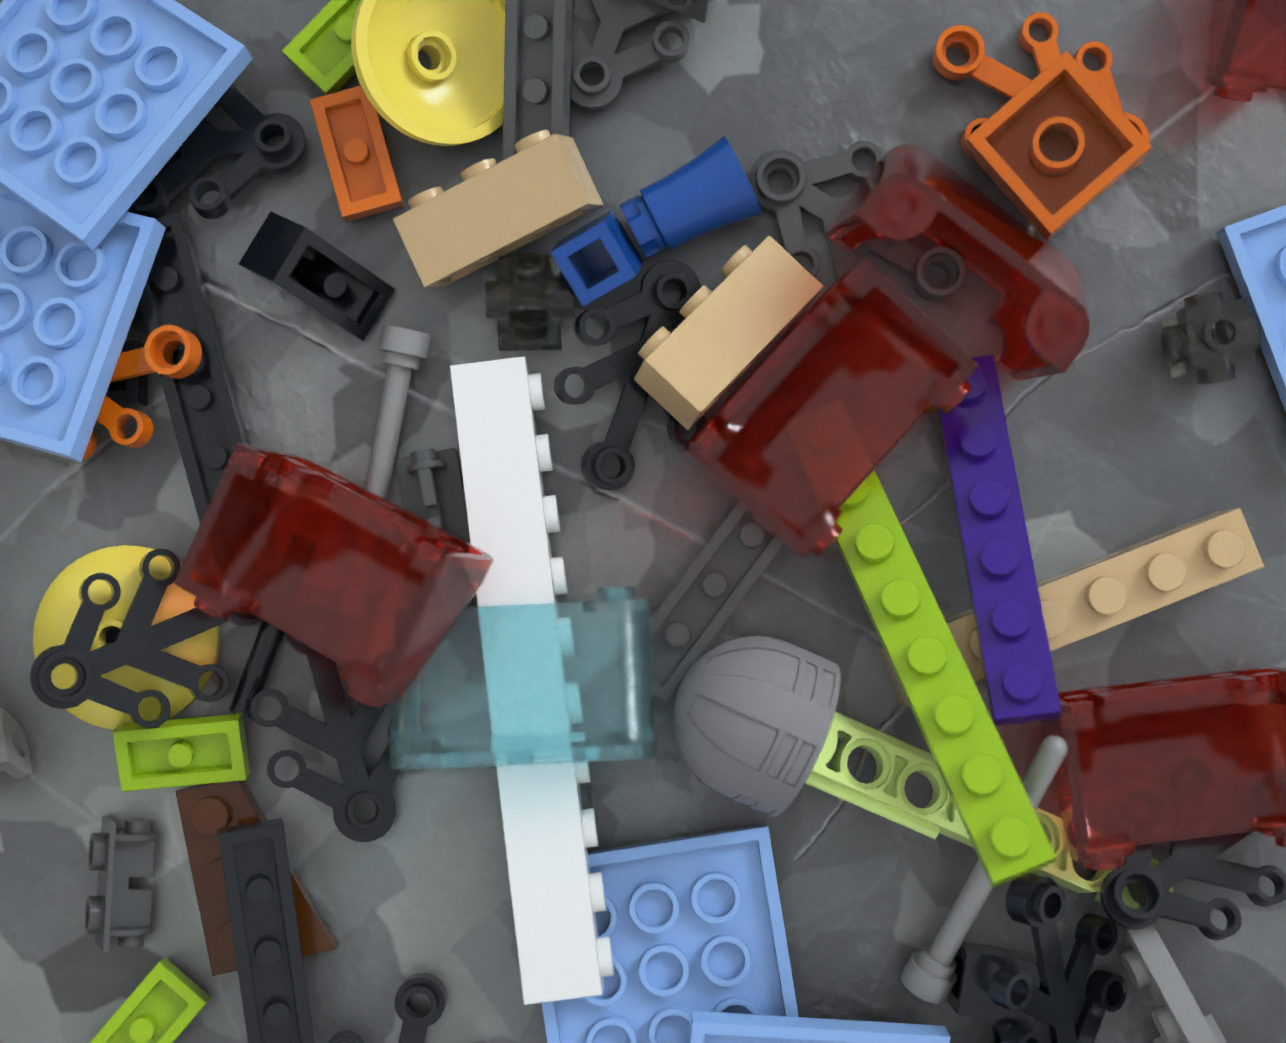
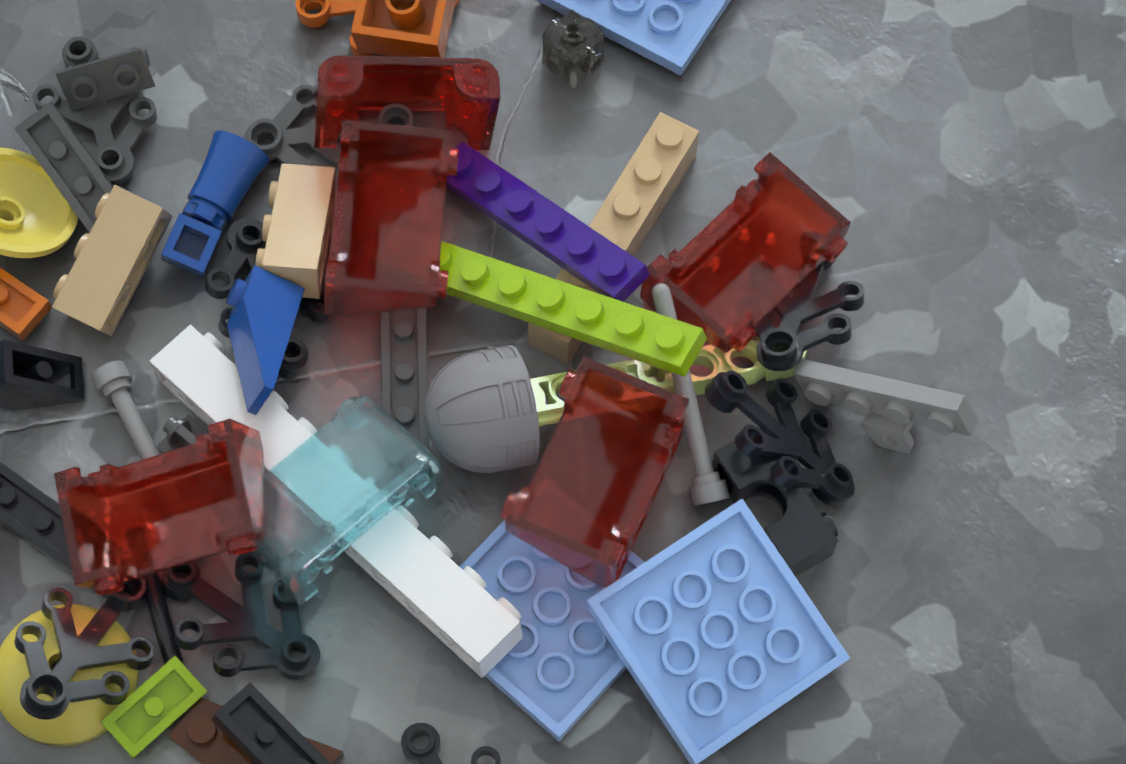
camera: 40 degrees left, 20 degrees down
clear smoke brick [485,252,574,351] -> none
none -> blue slope [226,265,305,415]
none -> clear red windscreen [500,356,689,588]

